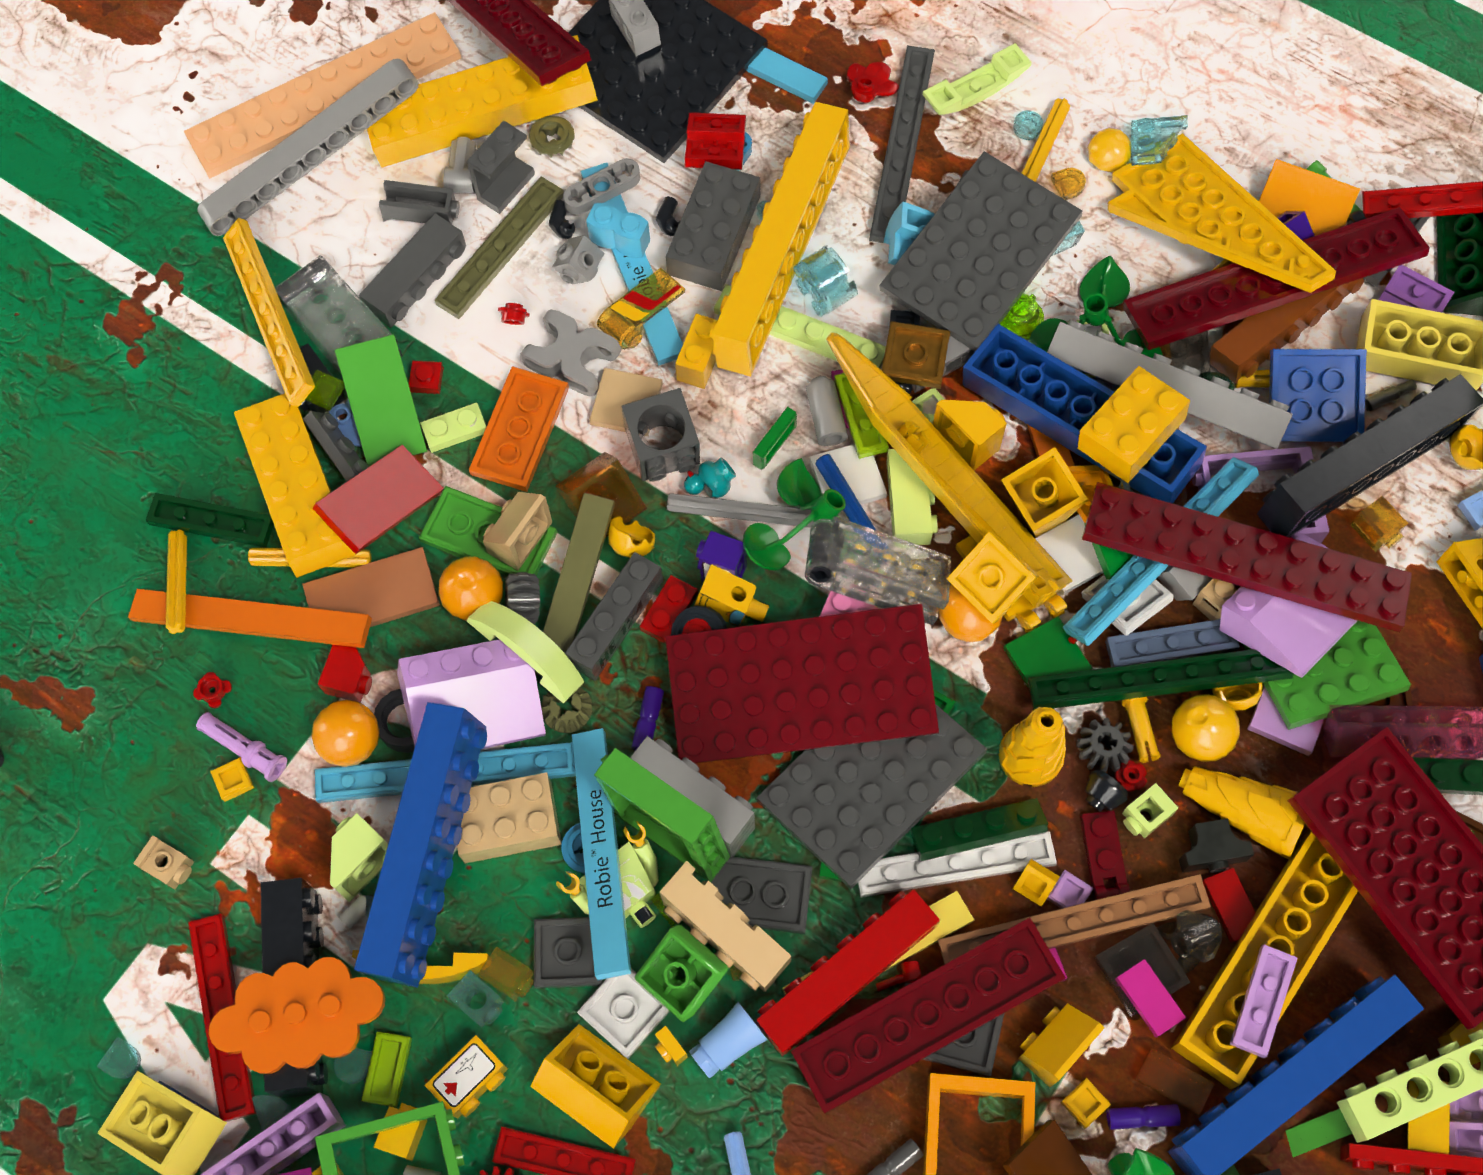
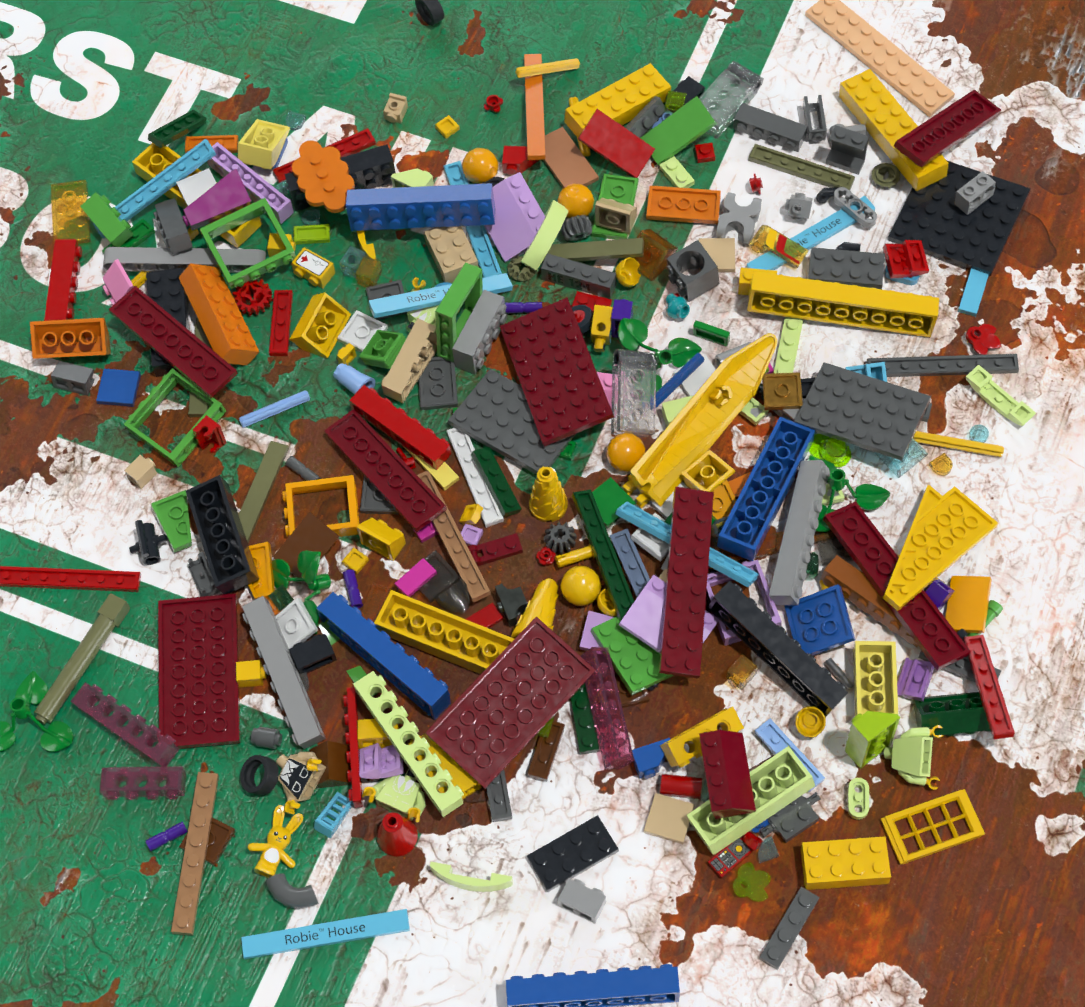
camera: 80 degrees right, 5 degrees down
dark green plate [146,493,274,548] -> none
lavender pin [196,712,287,782] -> none
light grey beam [197,59,419,236] -> none
yellow tile [223,218,315,407] -> none
medium azure brick [586,203,651,258] -> none
light grey axle [667,493,818,528] -> none
clear light blue brick [793,245,858,317] -> none
yellow slope [933,400,1007,471] -> none
yellow plate [947,531,1039,624] -> none
yellow brick [1077,366,1191,483] -> none
black cone [1084,769,1128,812] -> none
yellow hair [1087,128,1132,172] -> none
yellowish green brick [1122,783,1178,839] -> none
clear light blue wing [1131,115,1188,166] -> none
lavender plate [1230,944,1298,1058] -> none

